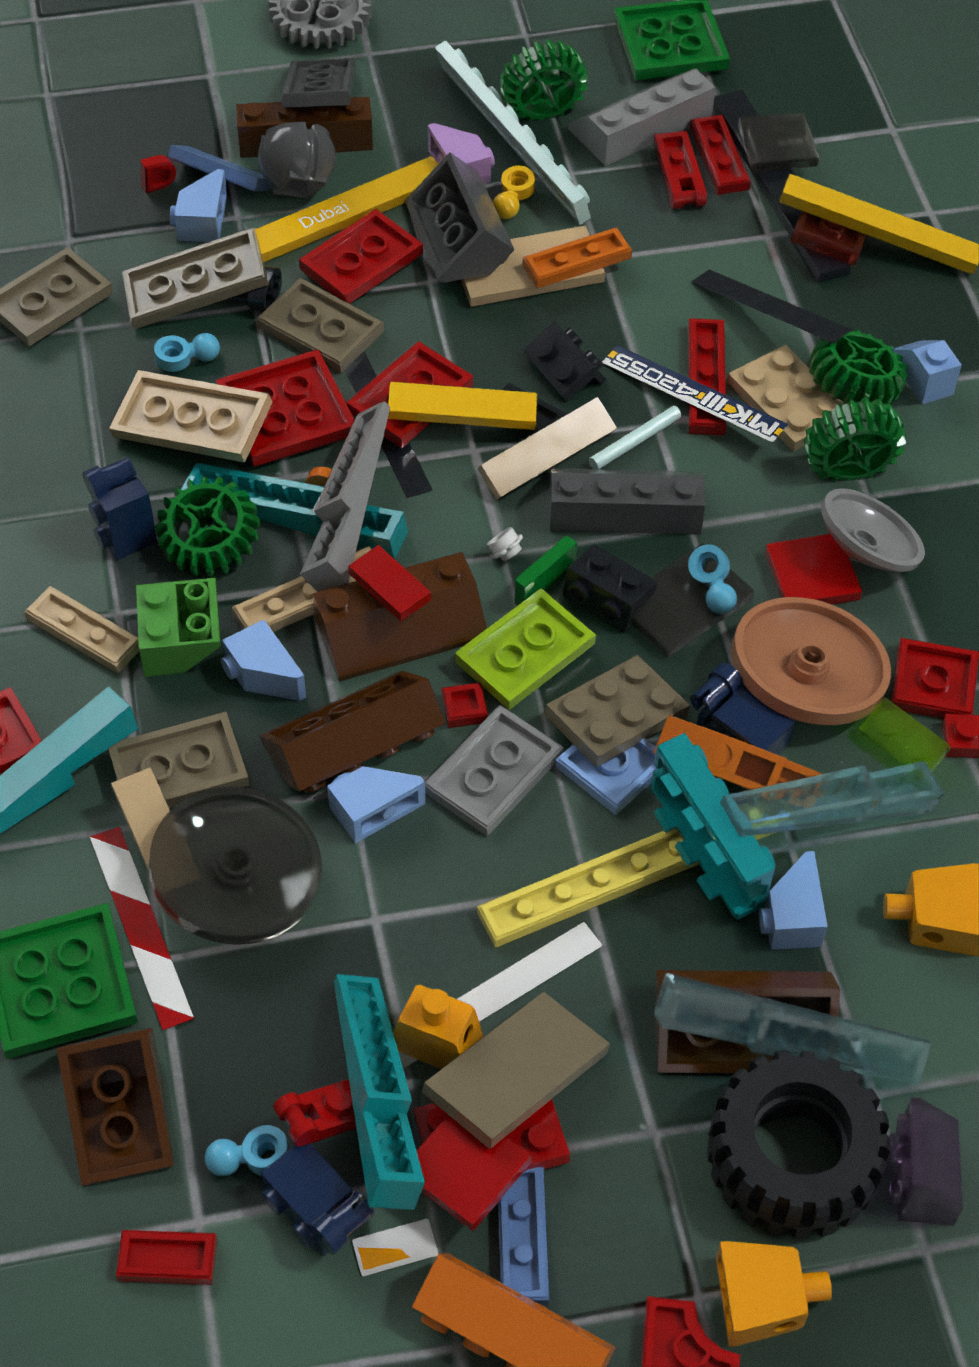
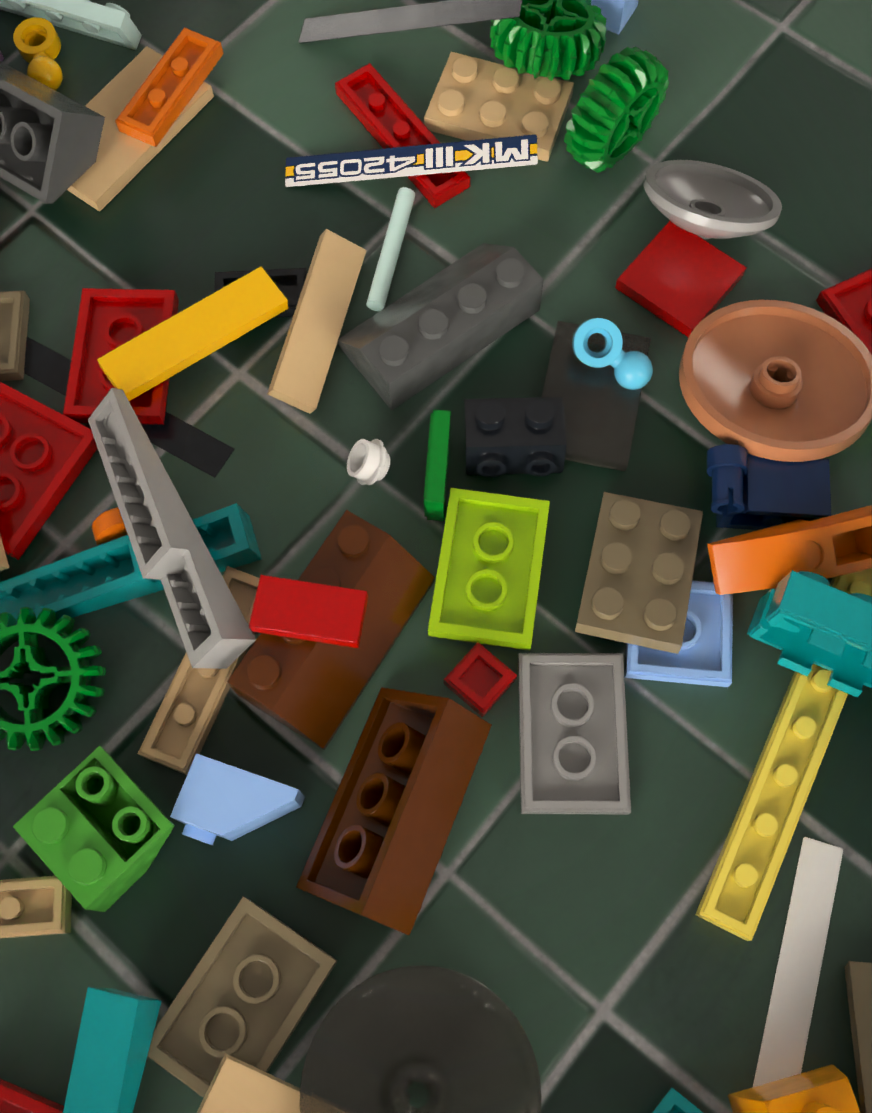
camera: 35 degrees left, 15 degrees up
light blue slope [327,766,426,843] -> none
black bracket [523,321,607,402] -> none

